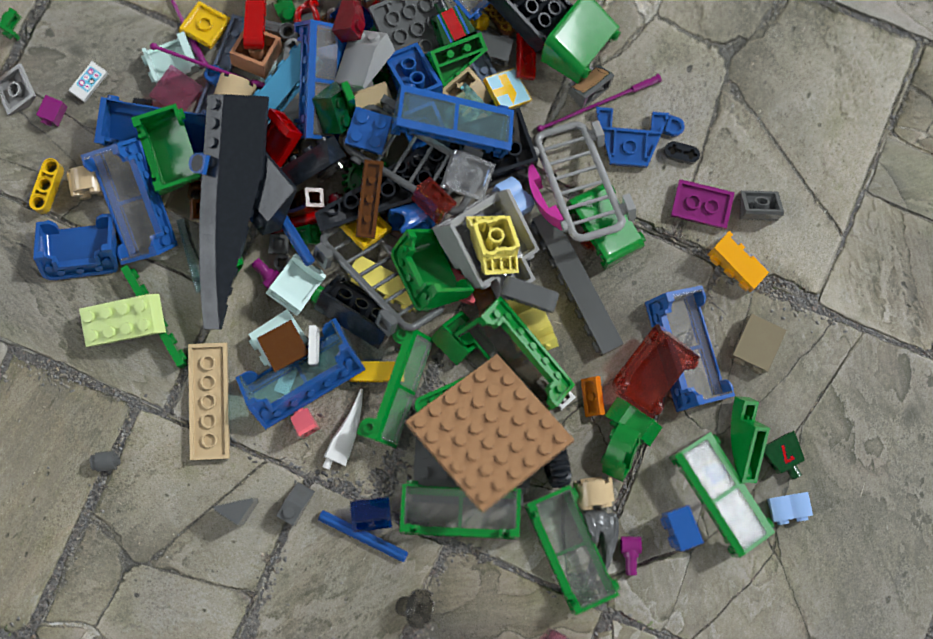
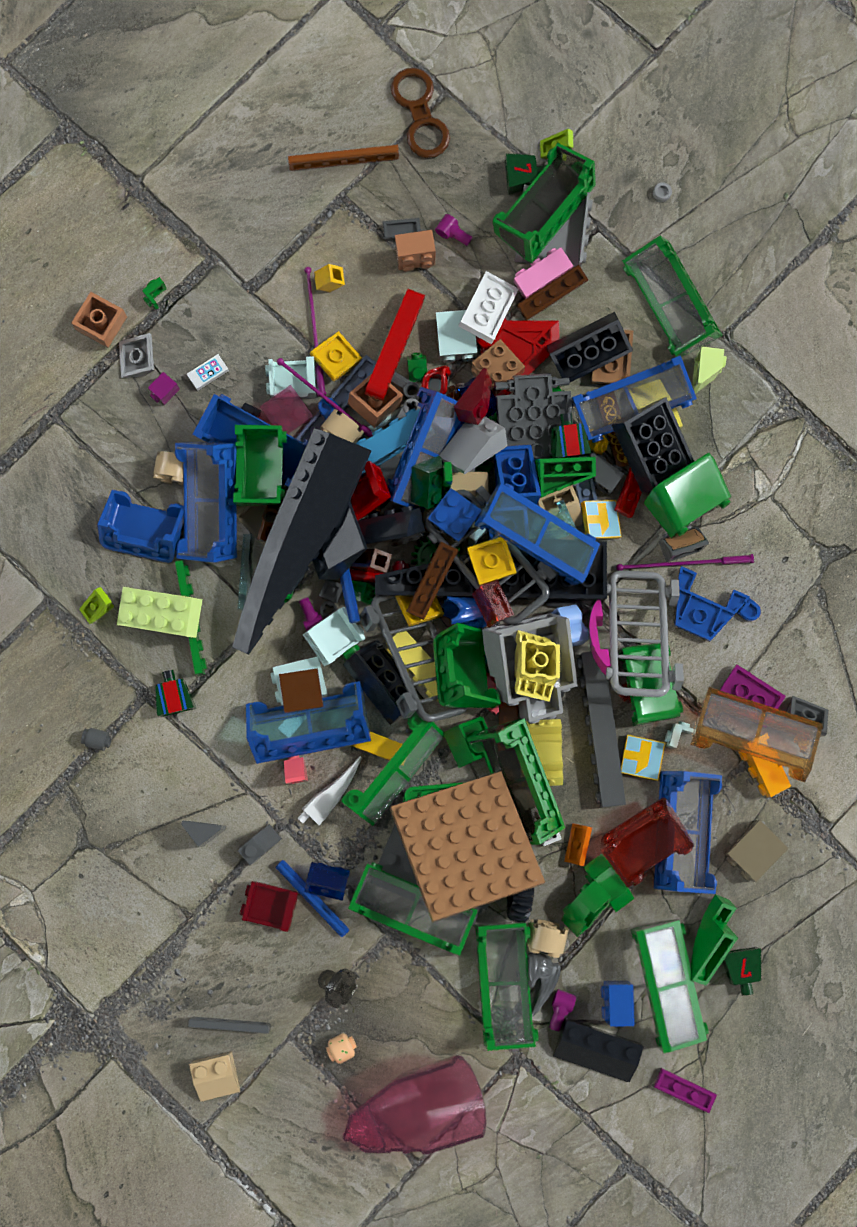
camera: 20 degrees right, 0 degrees up
yellow beam [29,158,64,214] -> none
tan plate [188,343,230,461] -> none
tile [189,153,210,175] -> none
white tile [308,325,320,367] -> none
clear slope [440,150,496,201] -> none
dark grey beam [500,276,560,313] -> none
black beam [664,141,700,165] -> none
light blue brick [767,492,813,525] -> none
none -> lime slope [79,587,114,624]
none -> torso [156,670,196,717]
none -> dark red panel [240,881,299,932]
none -> yellow plate [467,537,517,586]
none -> white tile [468,528,487,547]
none -> black slope [553,1017,644,1082]
none -> tile [621,735,665,781]
none -> magenta tile [653,1068,717,1113]
none -> light aqua bracket [665,721,694,749]
none -> windscreen [690,687,823,783]

